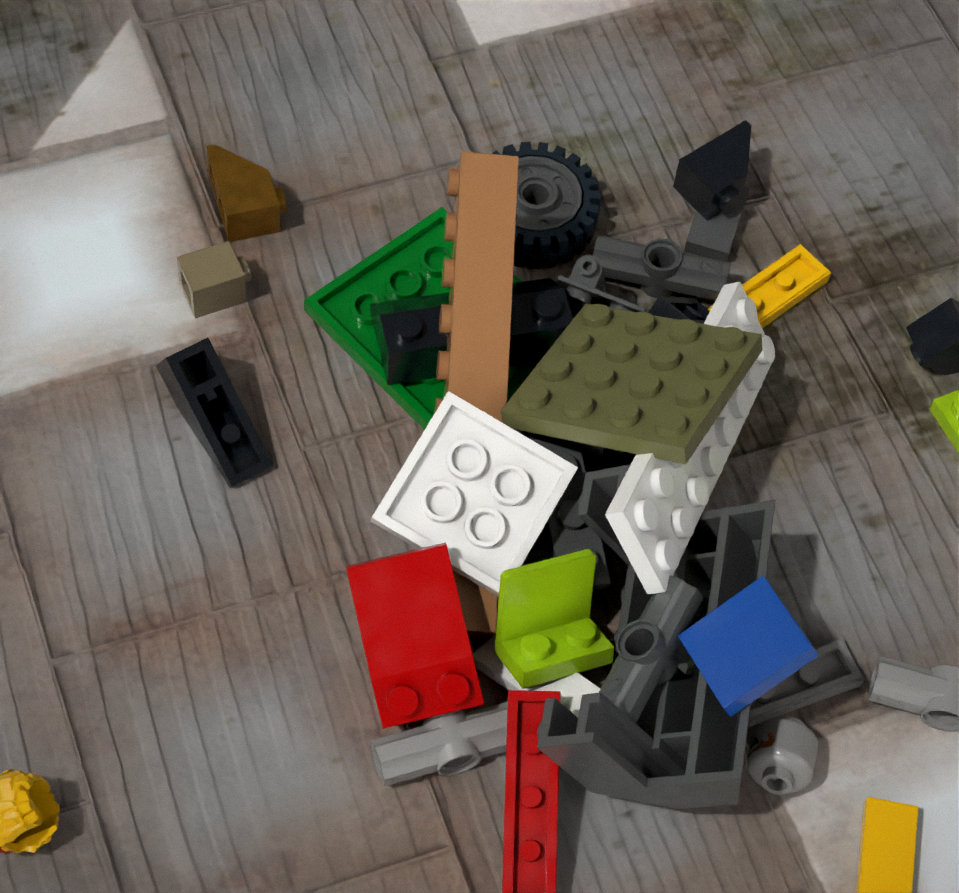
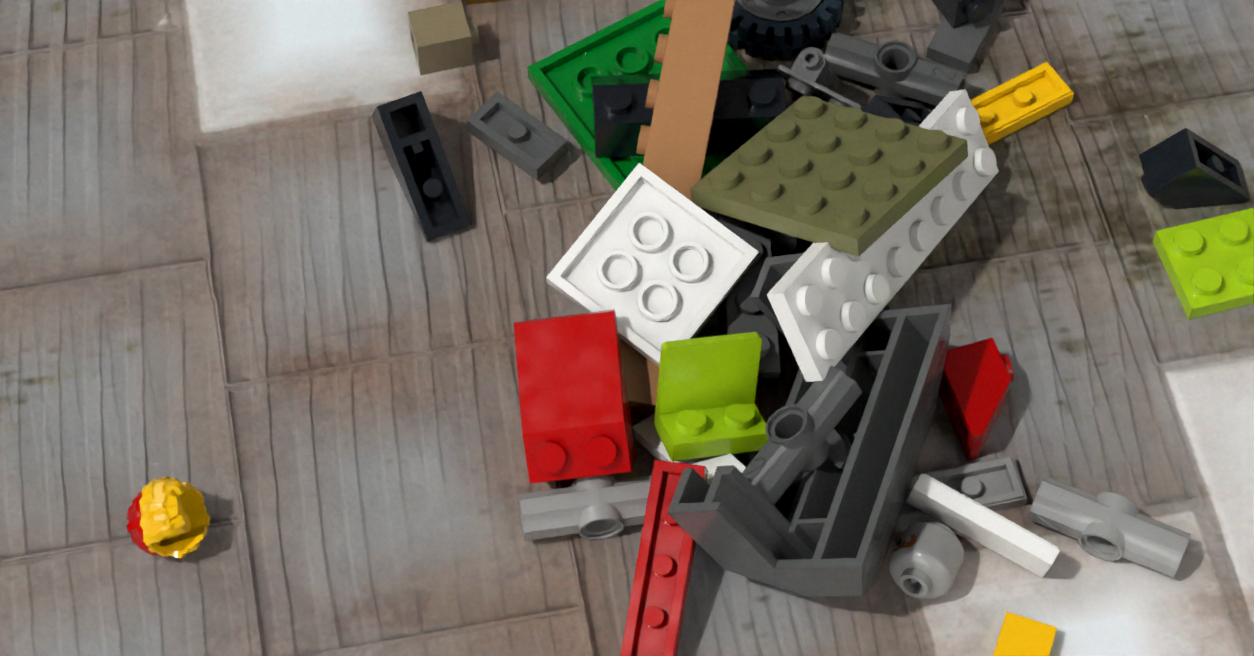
camera: 15 degrees right, 0 degrees up
blue tile [678,575,819,717] -> none
none -> dark grey plate [466,91,568,181]
none -> white tile [906,473,1060,578]
none -> red slope [939,337,1014,461]

